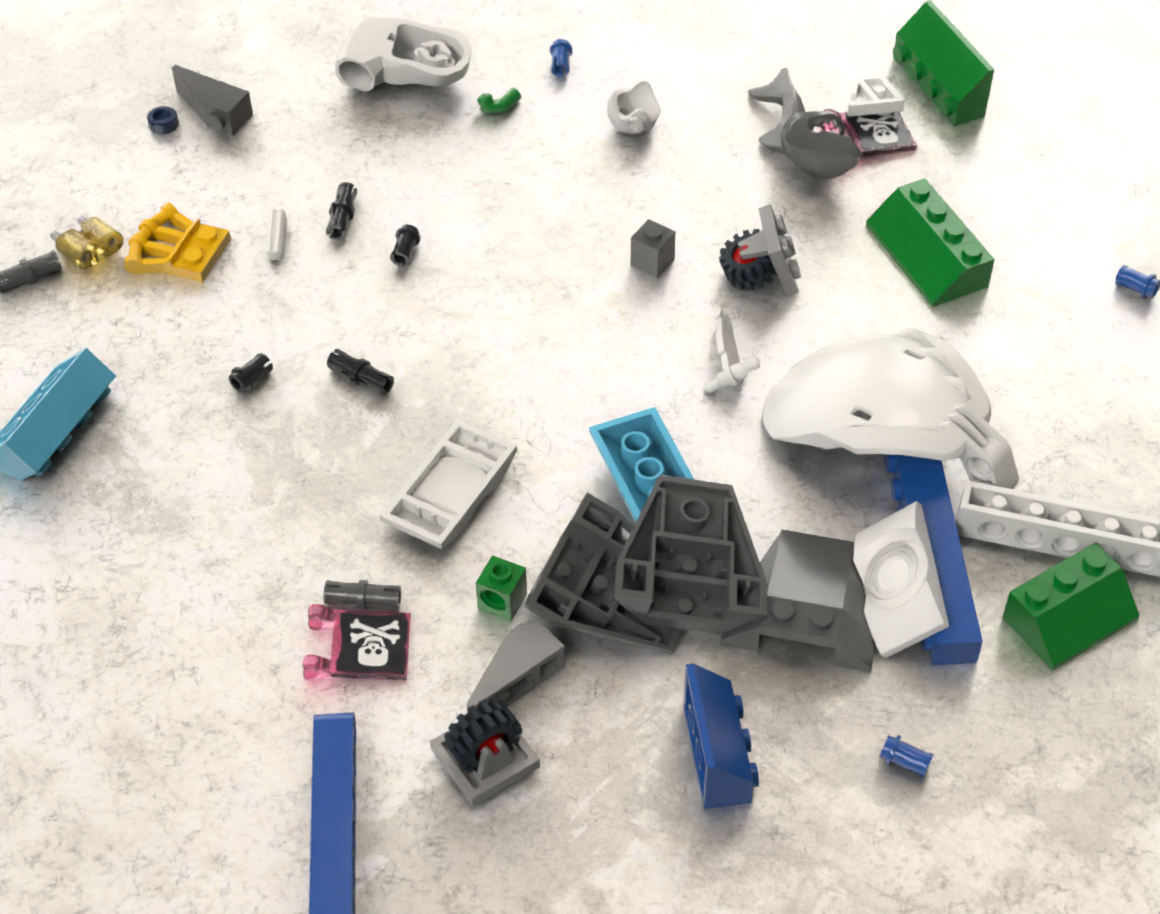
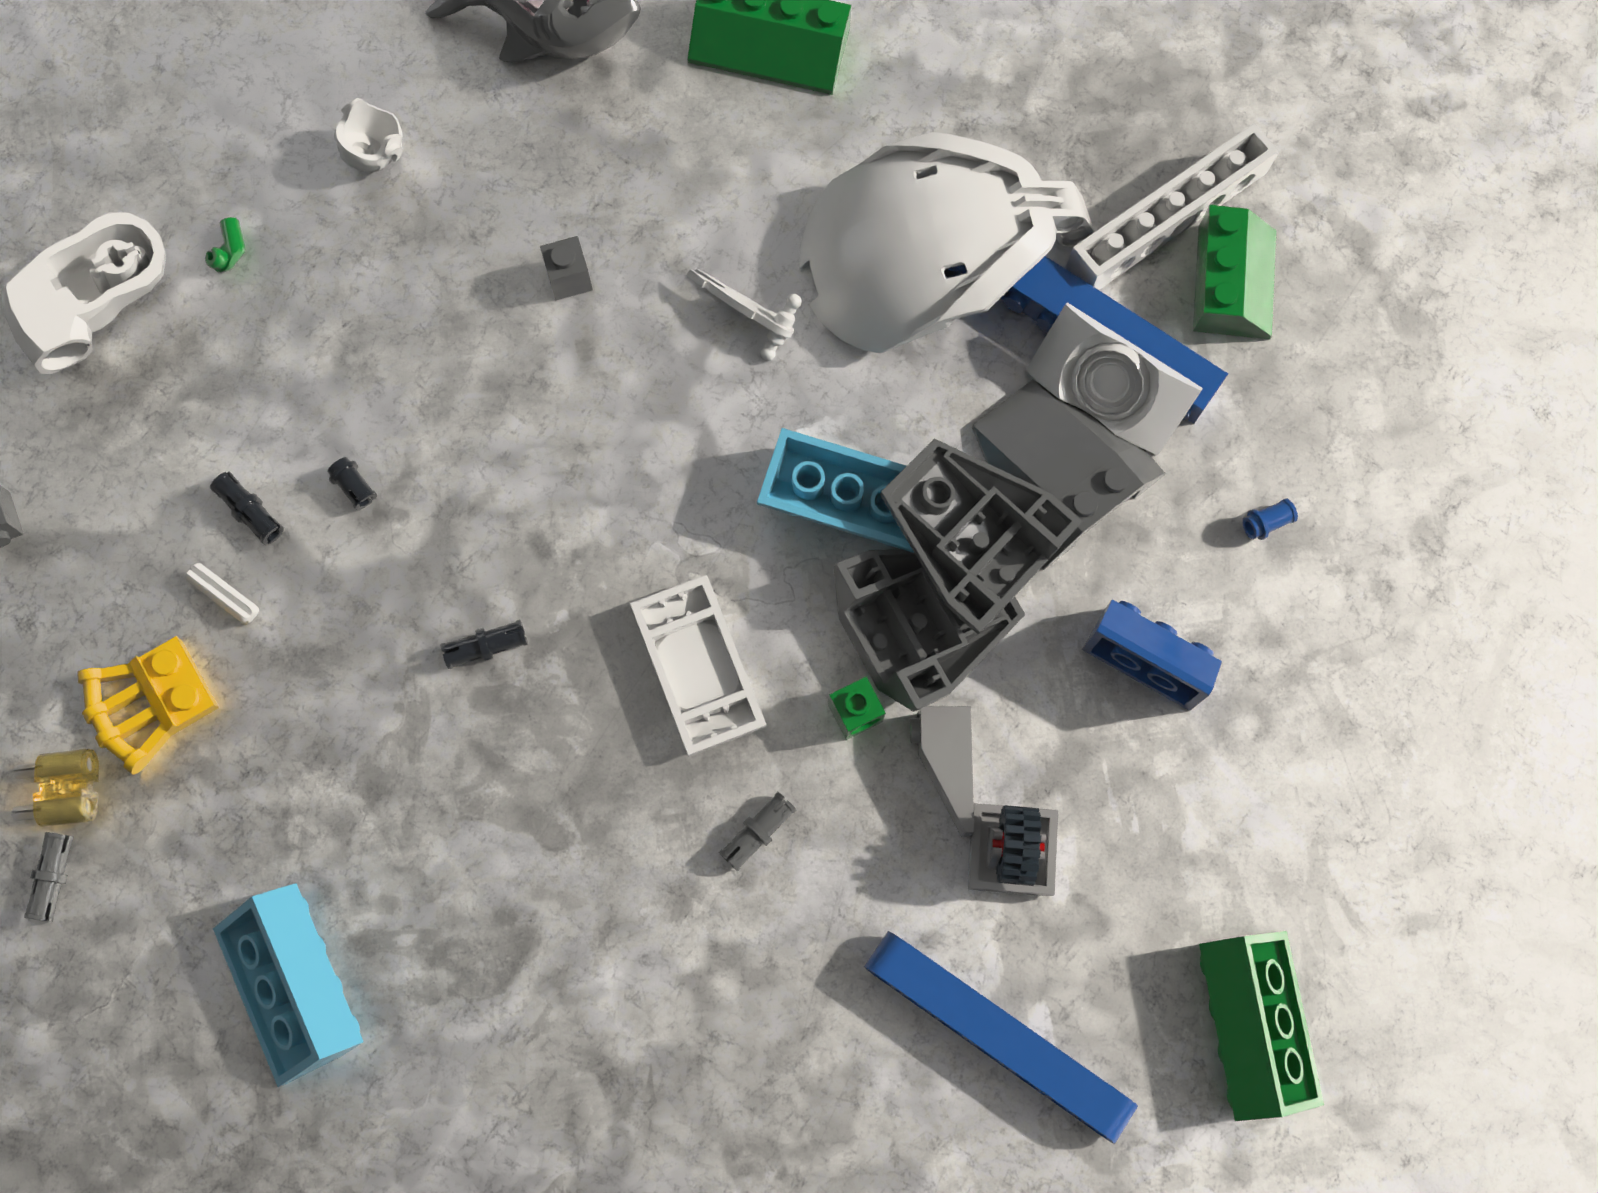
camera: 55 degrees left, 25 degrees up
black pin [229,353,273,392] -> none
flag [303,604,411,681] -> none
blue pin [550,39,573,77] -> none
plate [719,204,802,296] -> none

